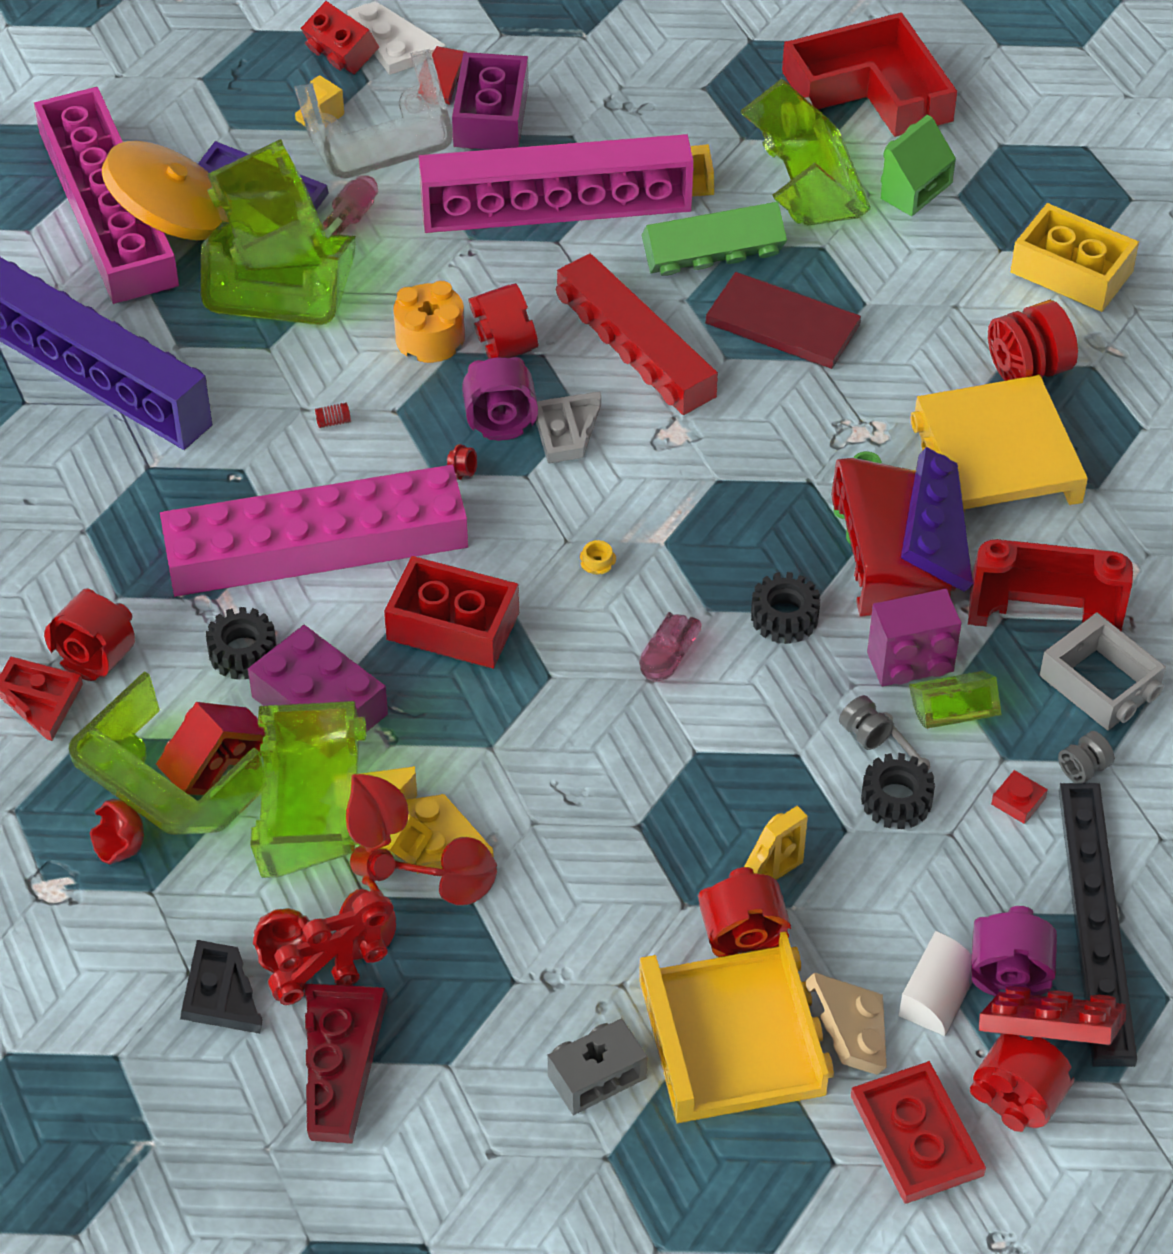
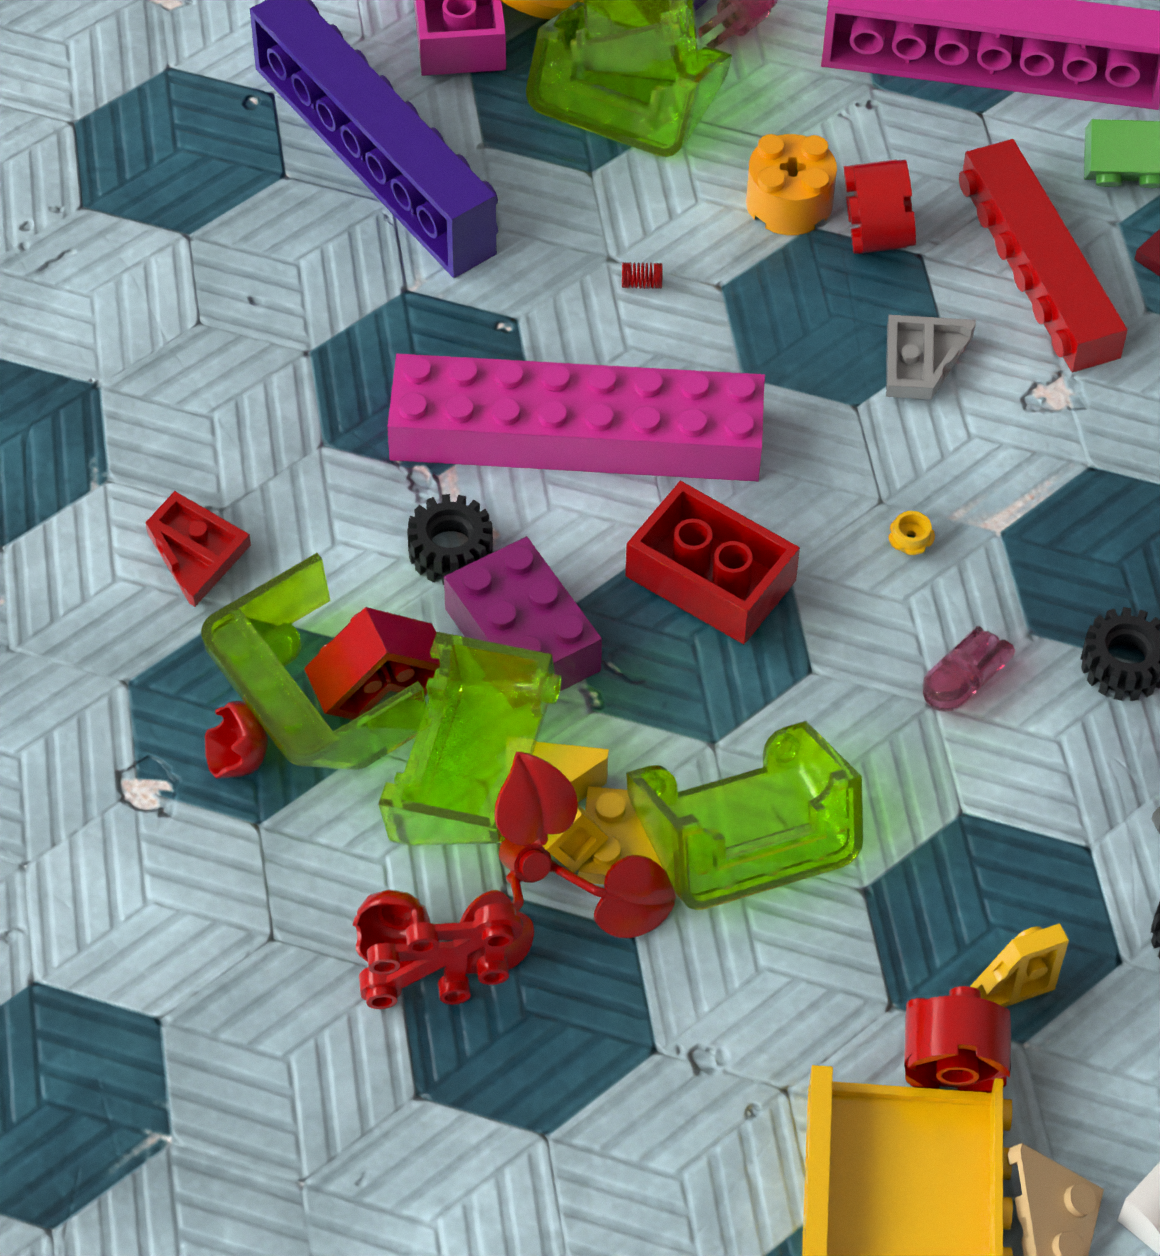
camera: 15 degrees right, 5 degrees up
red brick [44,588,135,681] -> none
black wing [180,940,263,1034] -> none
dark red wing [305,983,388,1144] -> none
red plate [447,444,477,480] -> none
magenta brick [462,357,538,441] -> none
dark grey brick [547,1018,648,1115] -> none
none -> clear neon green windscreen [626,721,863,910]

